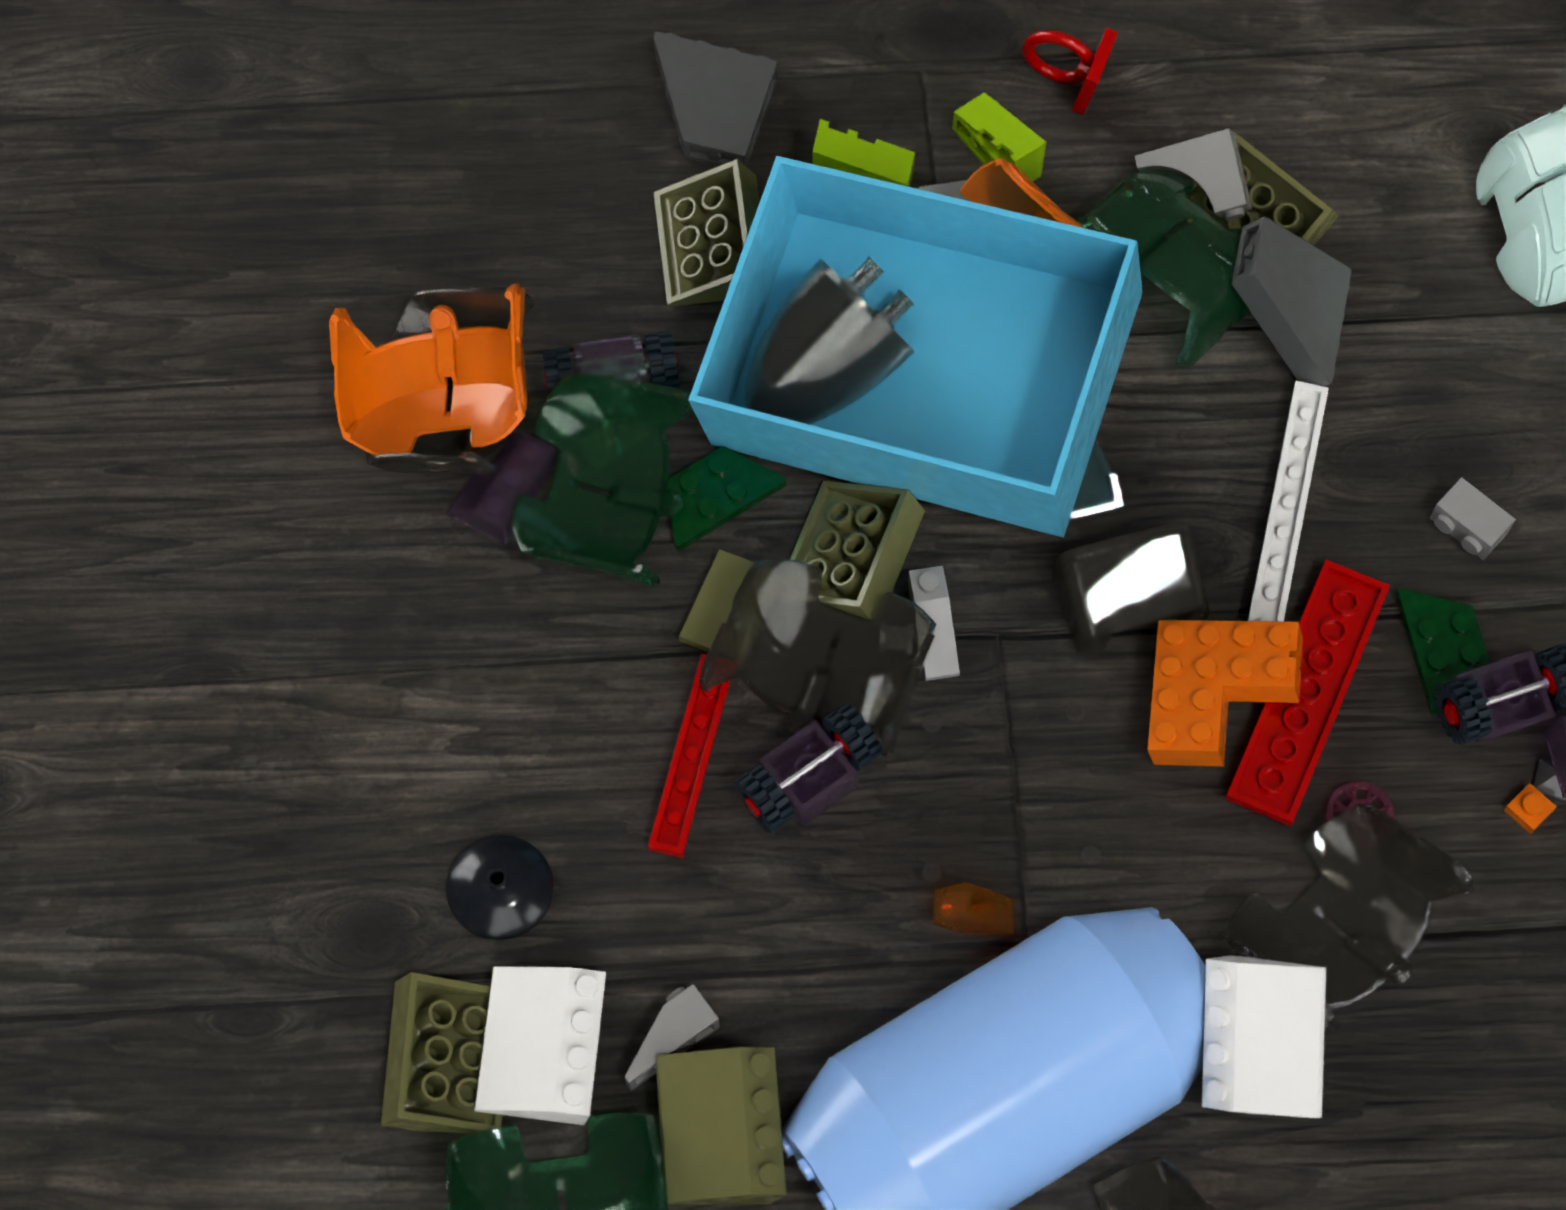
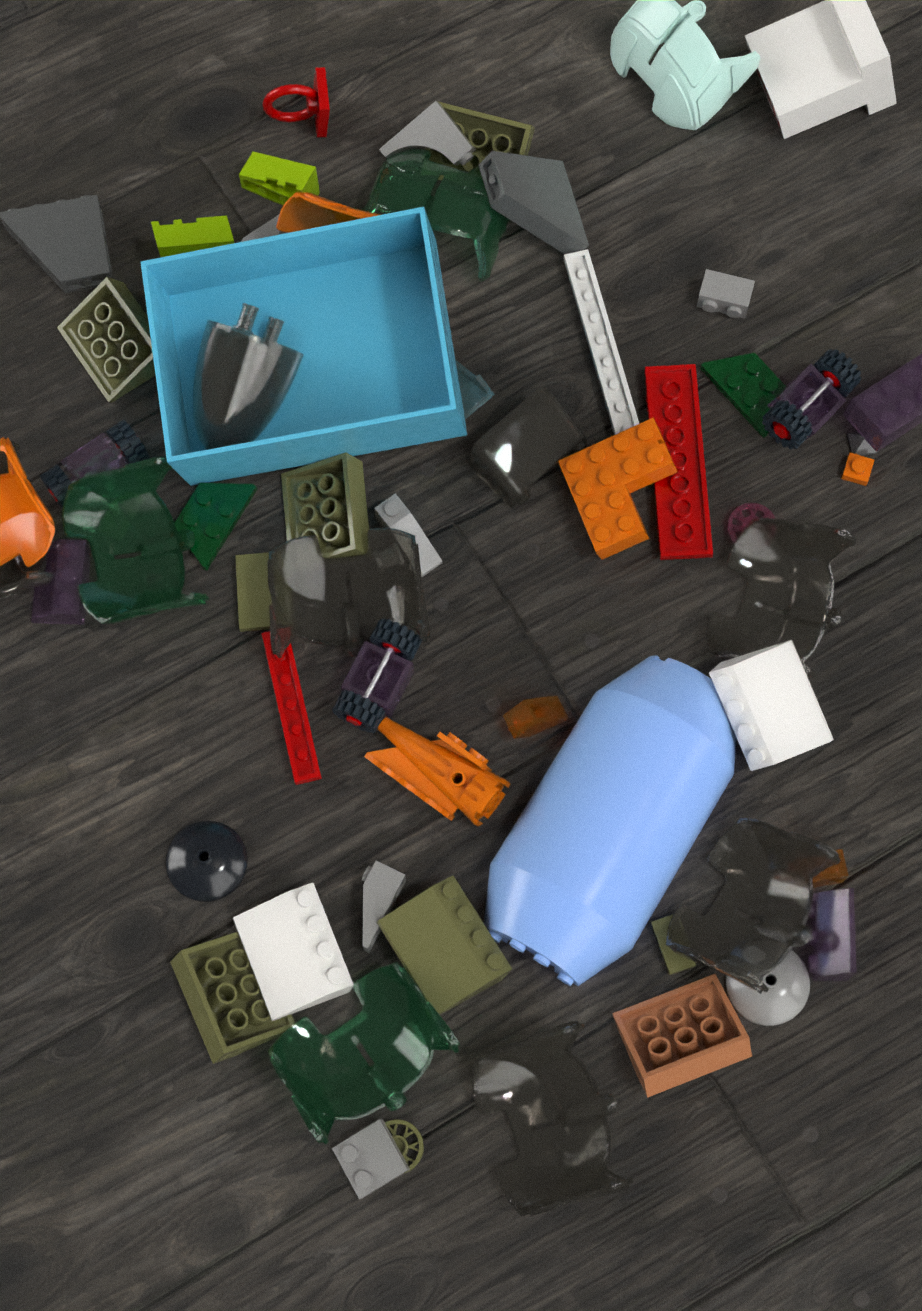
camera: 25 degrees left, 5 degrees up
none -> orange piece [364,717,510,826]

